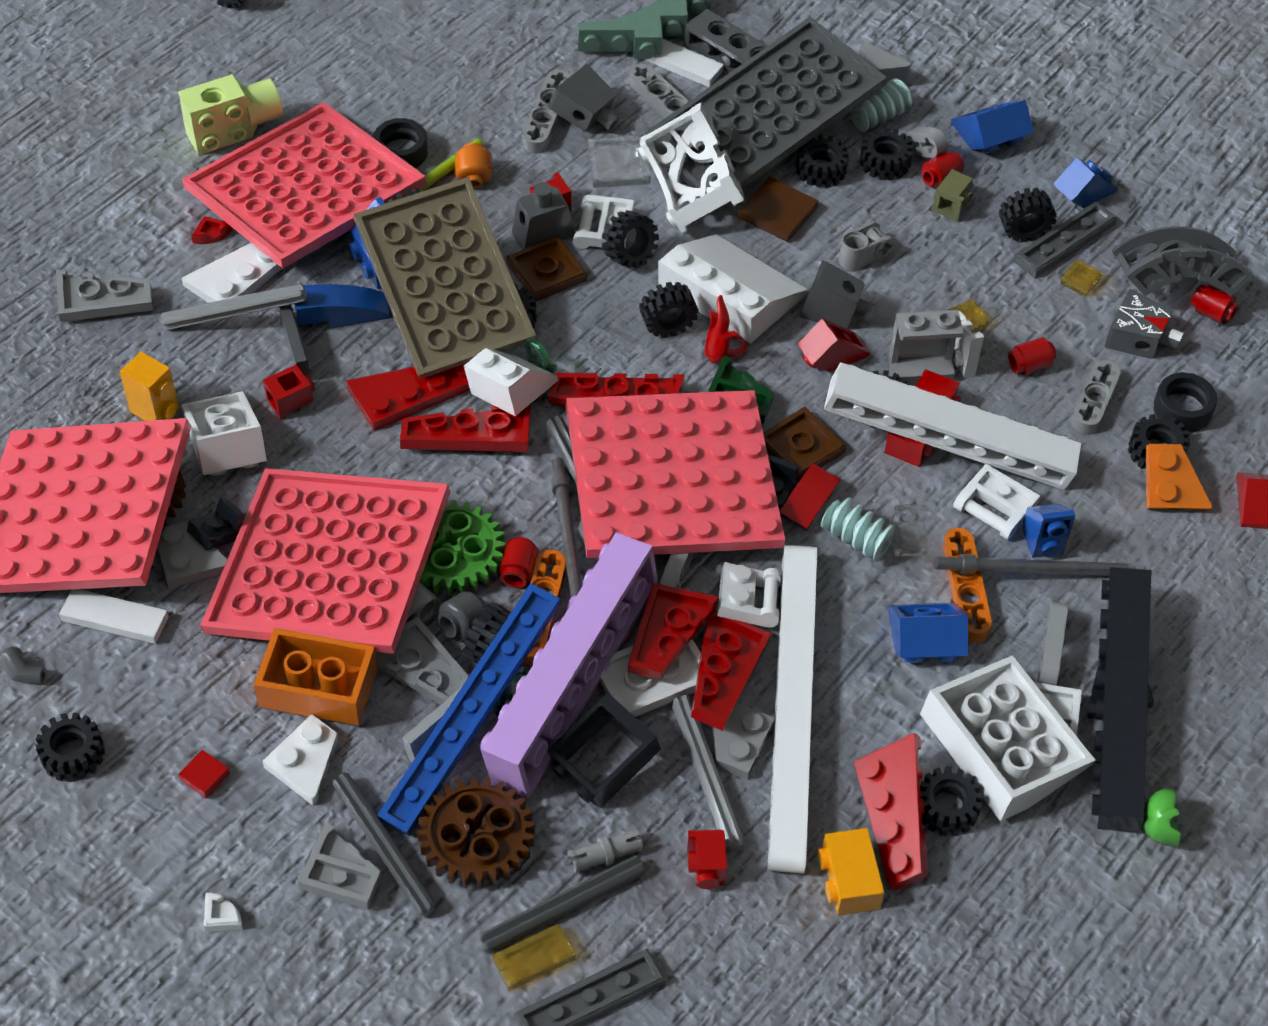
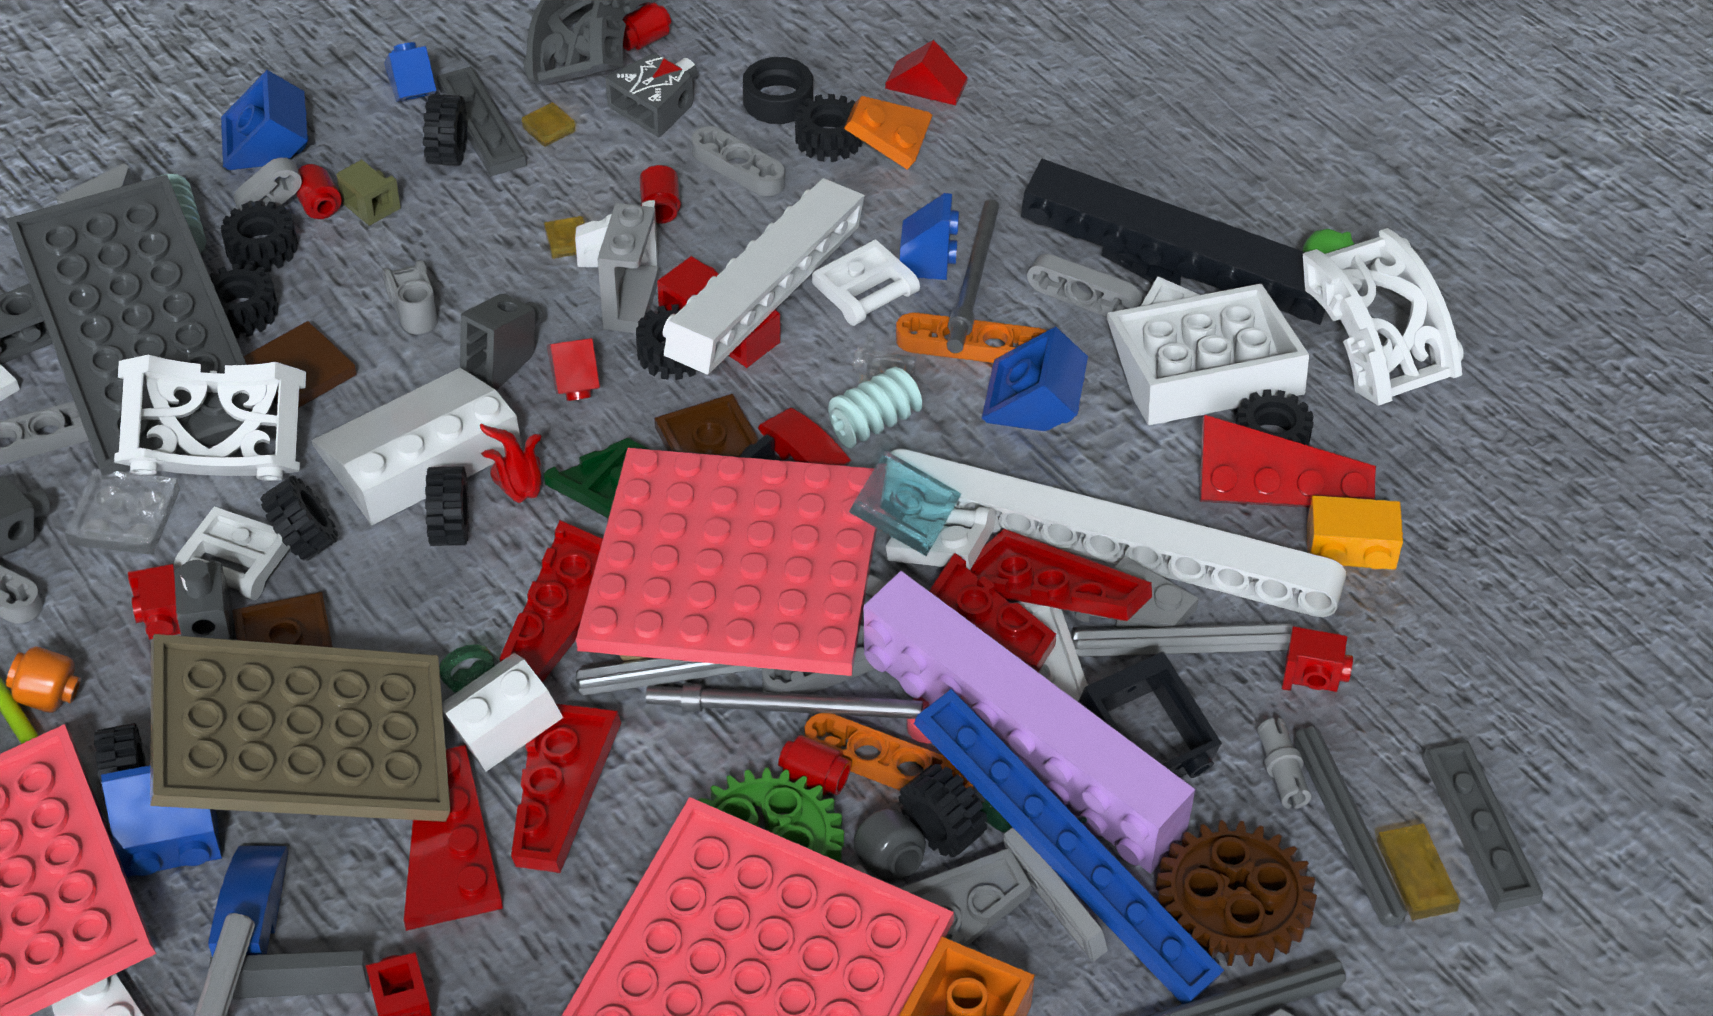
camera: 75 degrees left, 5 degrees down
none -> clear light blue tile [849,451,961,556]
none -> white fence [1303,228,1464,406]

